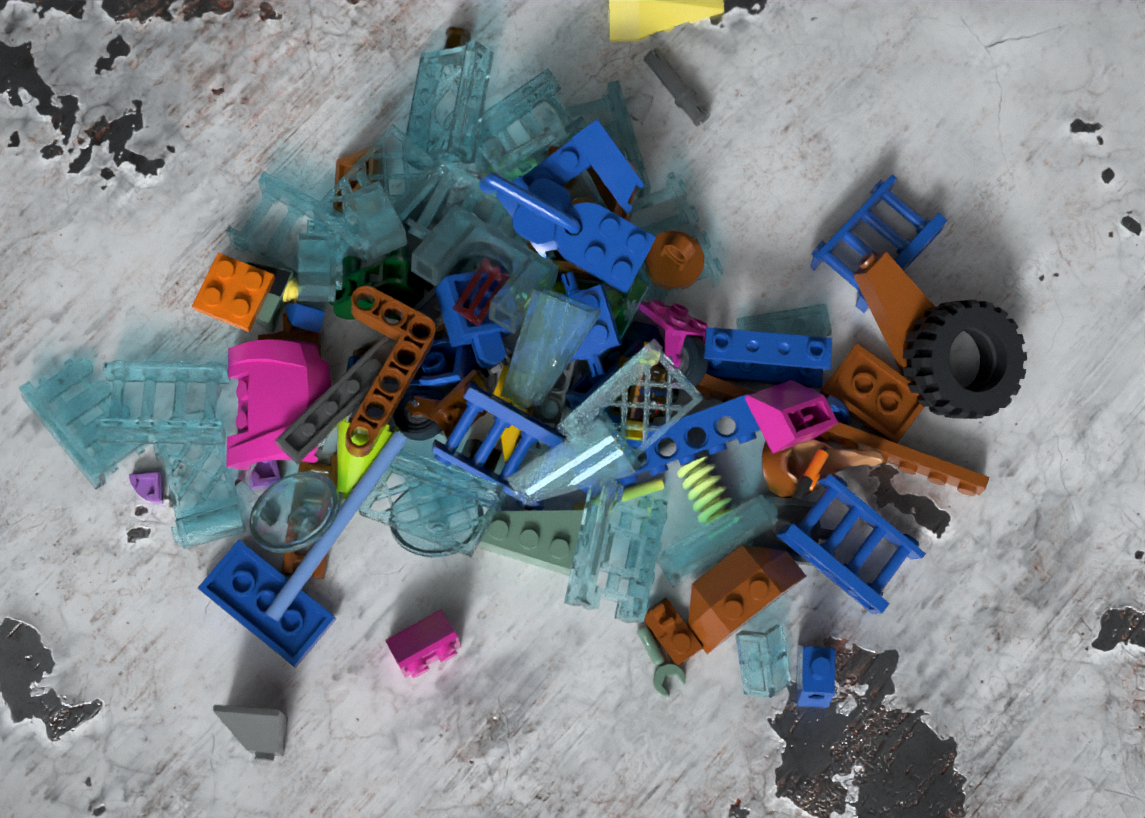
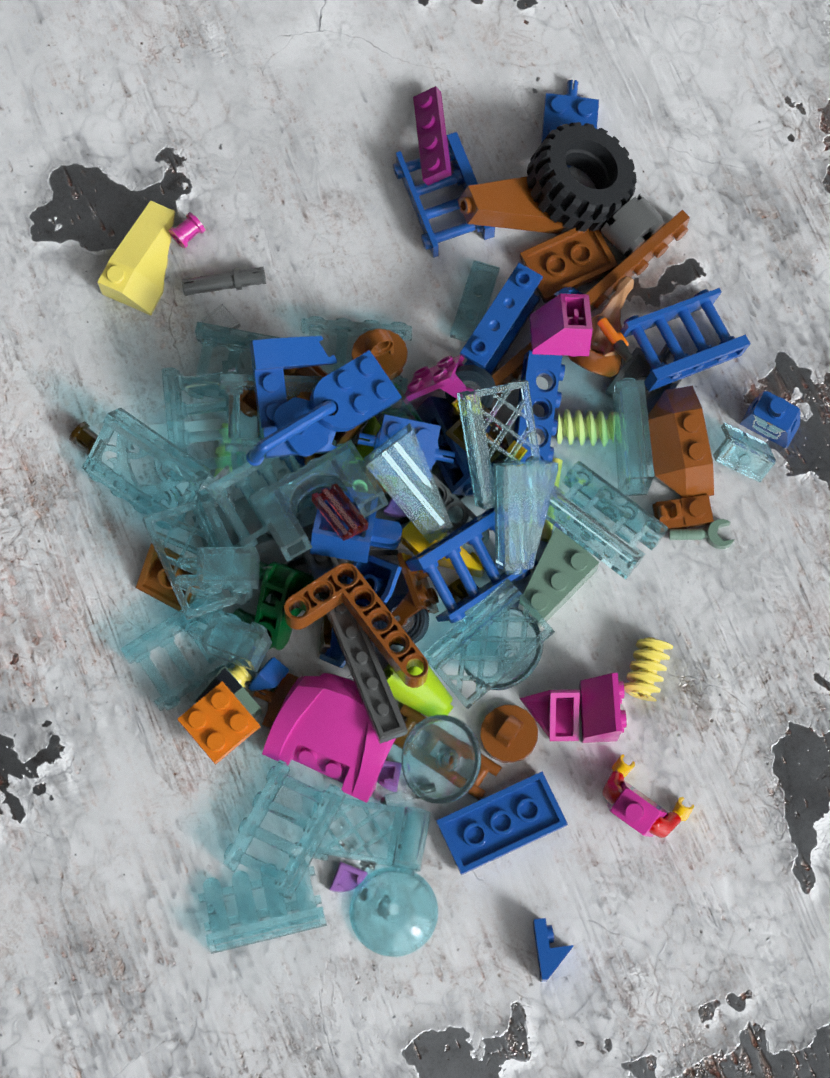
camera: 60 degrees left, 0 degrees up
slope [213,704,288,761] -> none
medium blue piece [265,431,408,621] -> none
none -> dark pink bush [169,212,205,248]
none -> clear light blue dish [349,867,438,957]
none -> magenta plate [413,86,452,186]
none -> dark orange tile [480,705,538,763]
none -> dark pink slope [519,689,580,741]
none -> blue slope [532,918,574,982]
none -> blue plate [541,80,599,168]
none -> dark grey brick [600,194,665,257]
none -> torso [602,754,694,838]
none -> light yellow piece [624,637,673,702]

